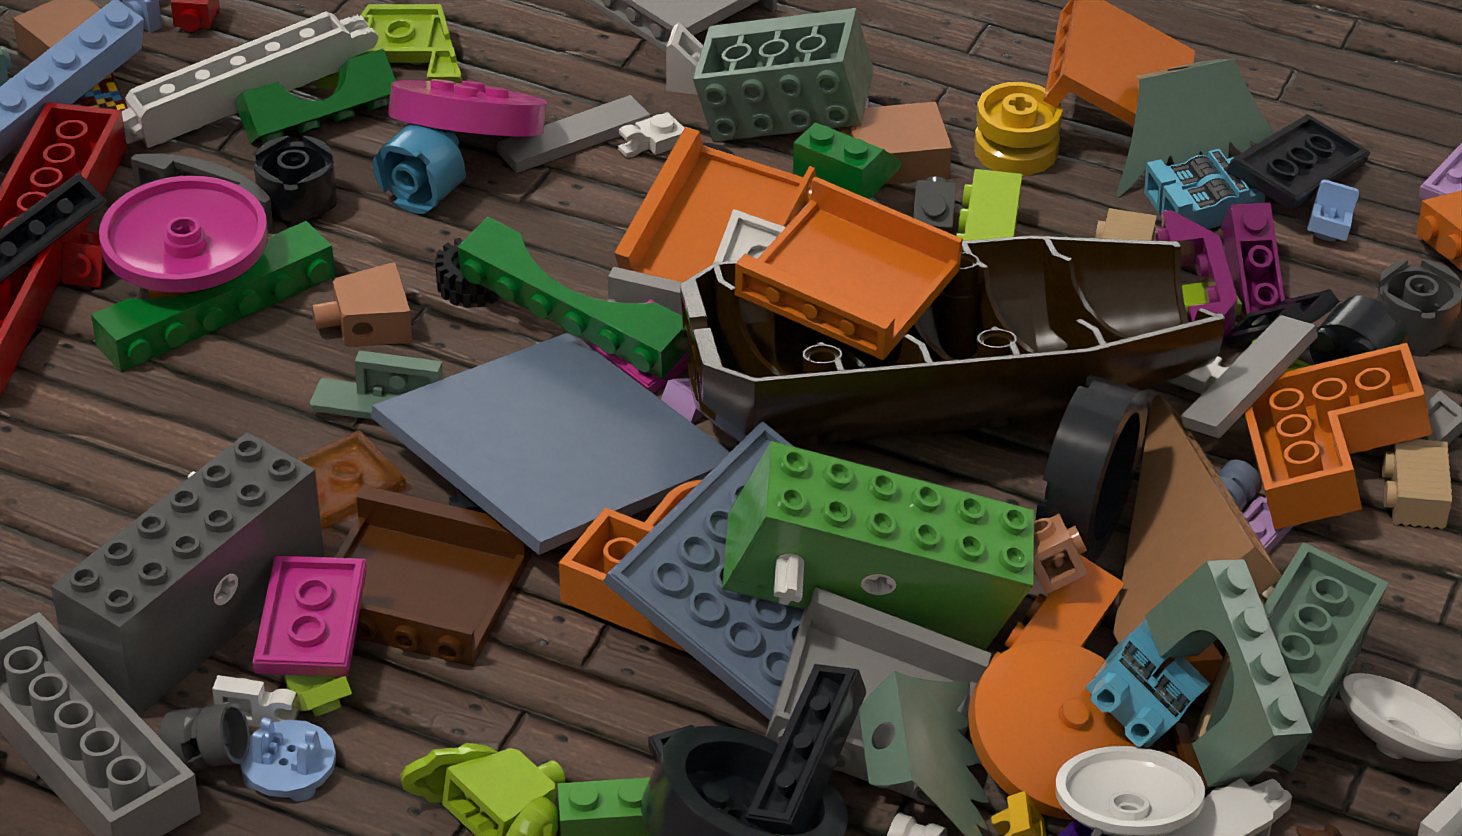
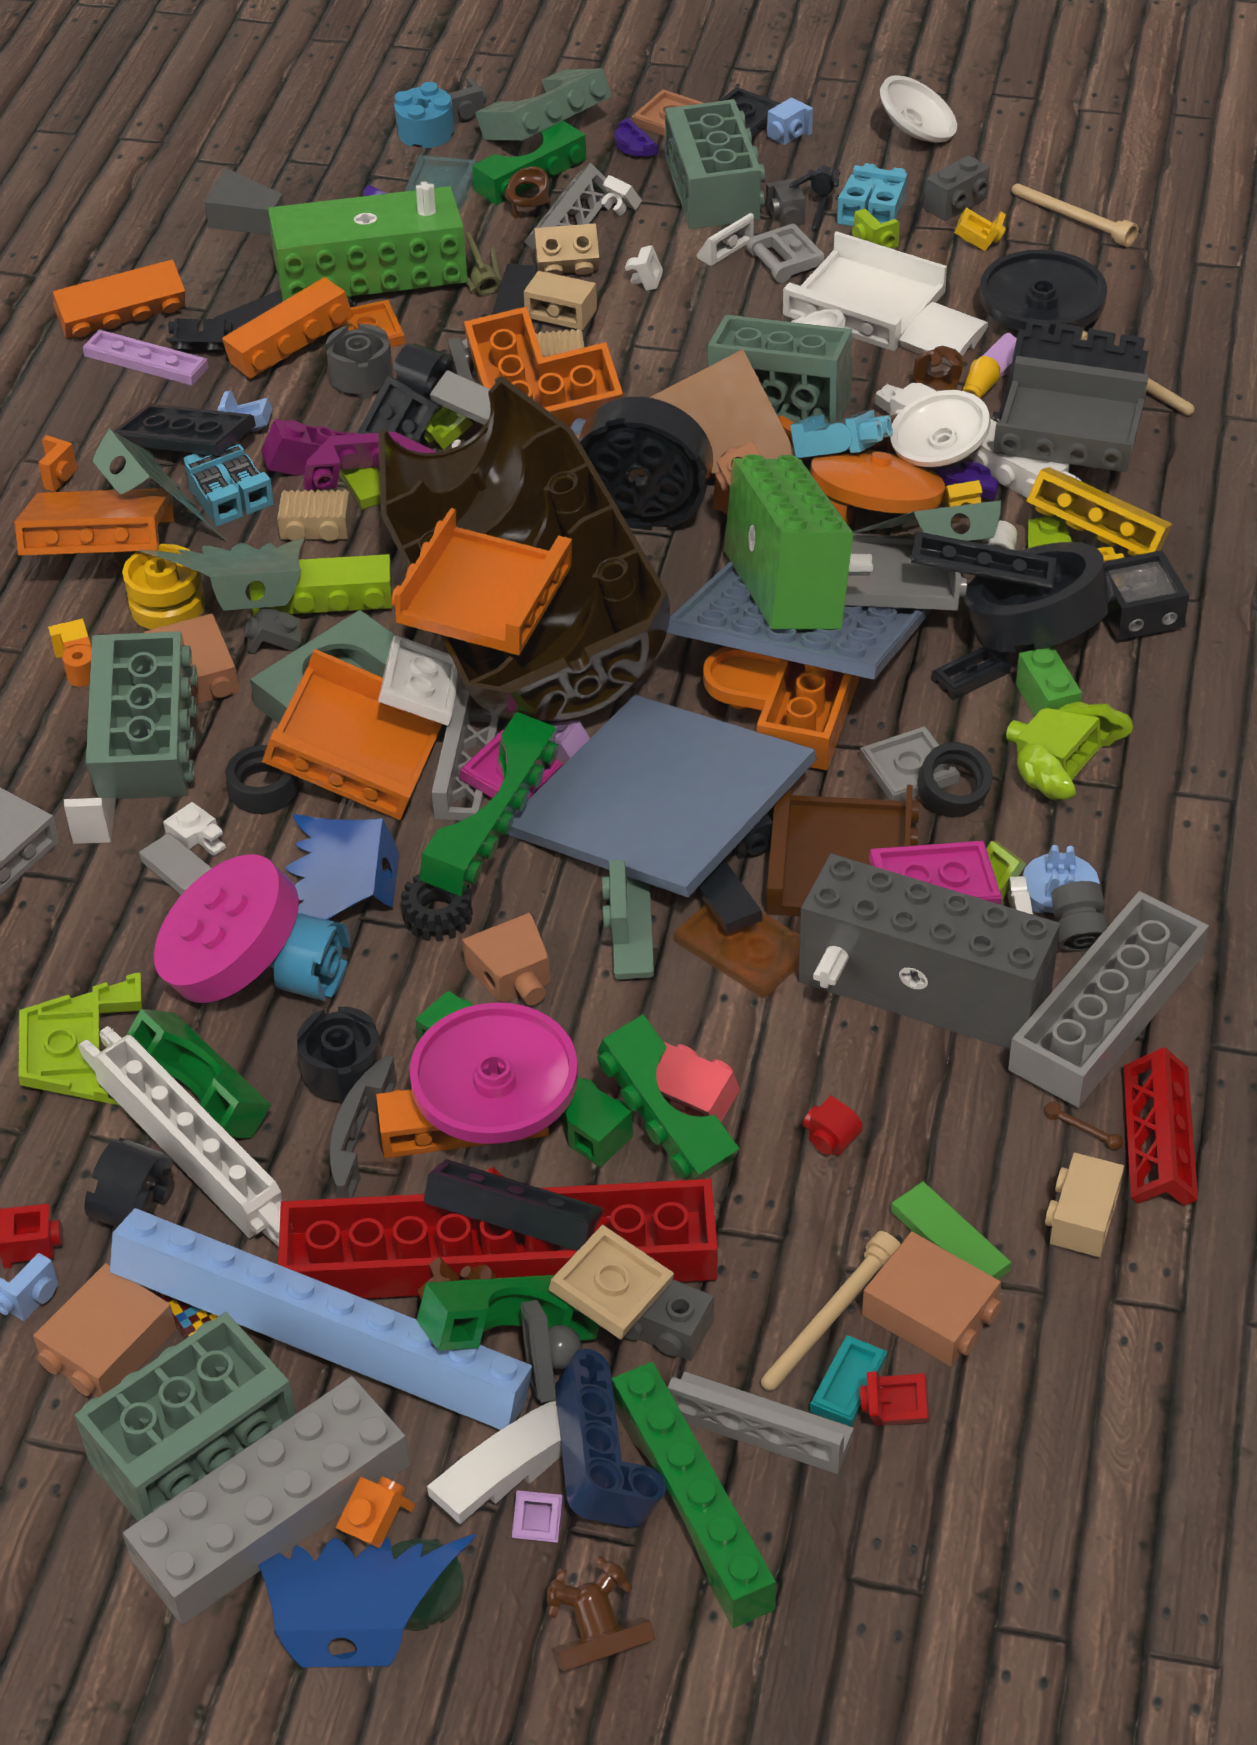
camera: 100 degrees left, 5 degrees up
green slope [793,123,902,199] -> none
sand green arch [1145,559,1312,788] -> none
none -> orange bracket [38,435,78,492]
none -> leg [48,618,92,687]
none -> black brick [84,1137,175,1227]
none -> sand green piece [138,538,304,611]
none -> piece [286,814,399,920]
none -> green arch [597,1014,740,1180]
none -> coral brick [656,1042,740,1122]
none -> black tile [696,859,763,934]
none -> red plate [803,1095,863,1156]
none -> light grey tile [859,726,960,801]
none -> black tyre [917,742,993,817]

